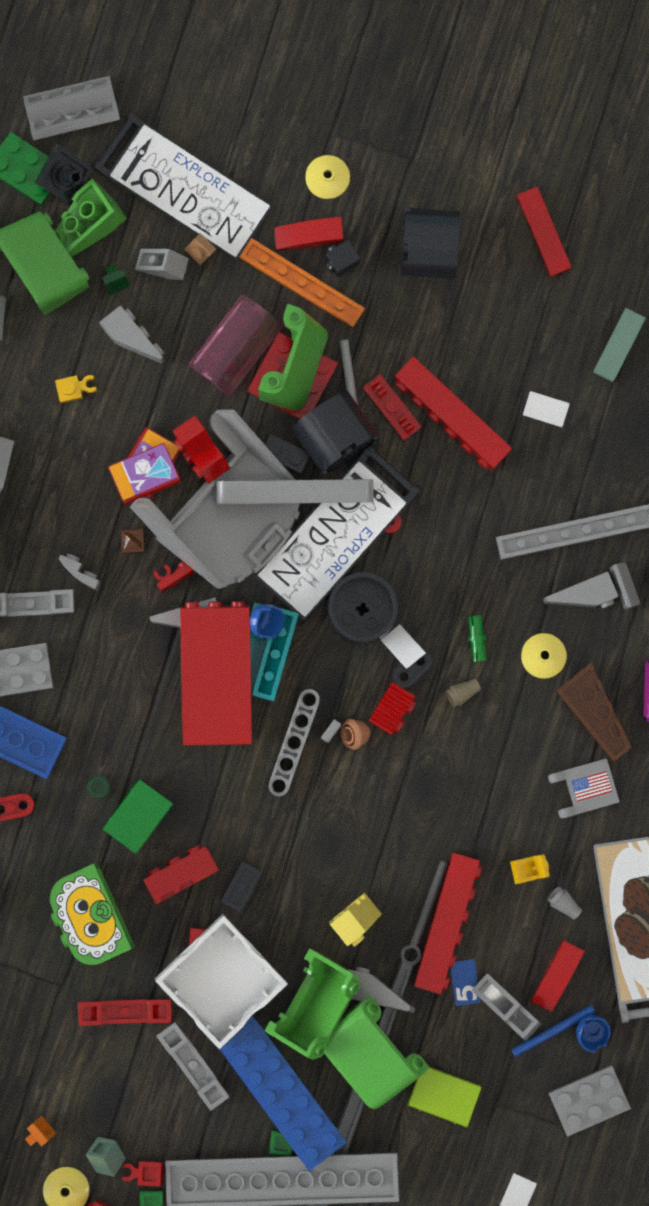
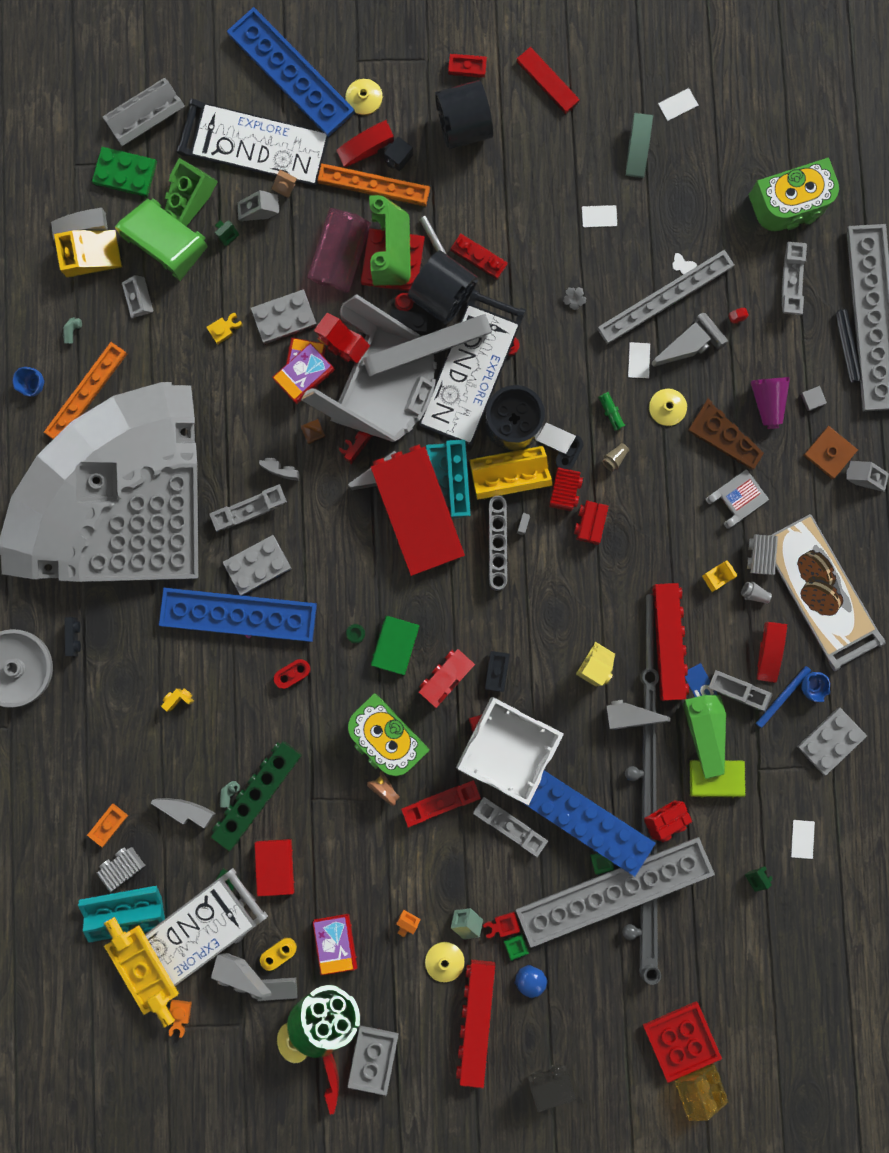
camera: 15 degrees left, 0 degrees up
black plate [34,144,94,206] -> none
light grey slope [99,305,164,364] -> none
blue hair [250,604,285,639] -> none
bright green windscreen [265,949,360,1060] -> none
bright green windscreen [324,995,430,1109] -> none
nougat cone [341,719,370,750] -> none
red brick [394,357,512,471] -> none
none -> blue plate [227,7,355,137]
none -> light grey plate [251,289,317,344]
none -> nougat piece [367,771,400,806]
none -> red plate [395,293,414,311]
none -> red plate [448,54,487,78]
none -> yellow slope [469,446,552,500]
none -> light grey plant [563,287,586,310]
none -> red brick [574,501,609,545]
none -> white sticker [628,342,650,378]
none -> red brick [644,800,692,842]
none -> white sticker [673,253,697,275]
none -> bright green wedge [683,695,726,779]
none -> light grey brick [747,534,778,575]

